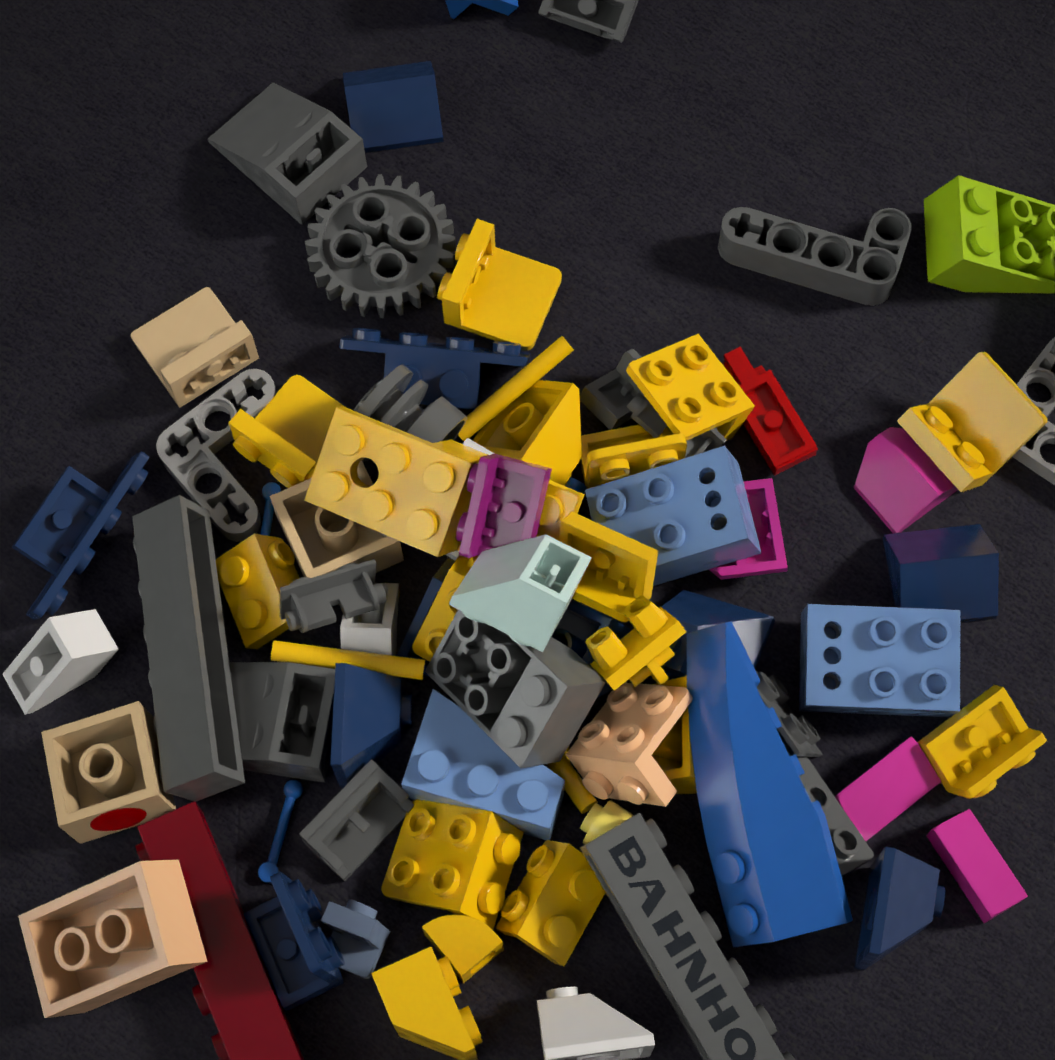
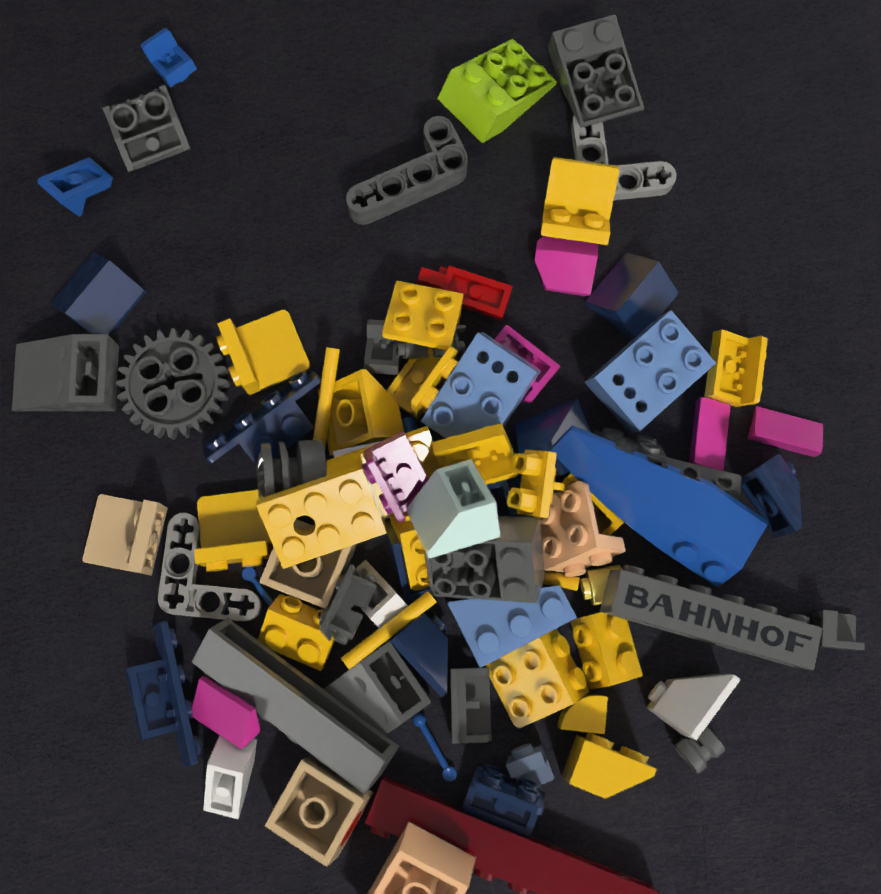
camera: 45 degrees left, 10 degrees up
none -> dark pink slope [192,676,260,749]

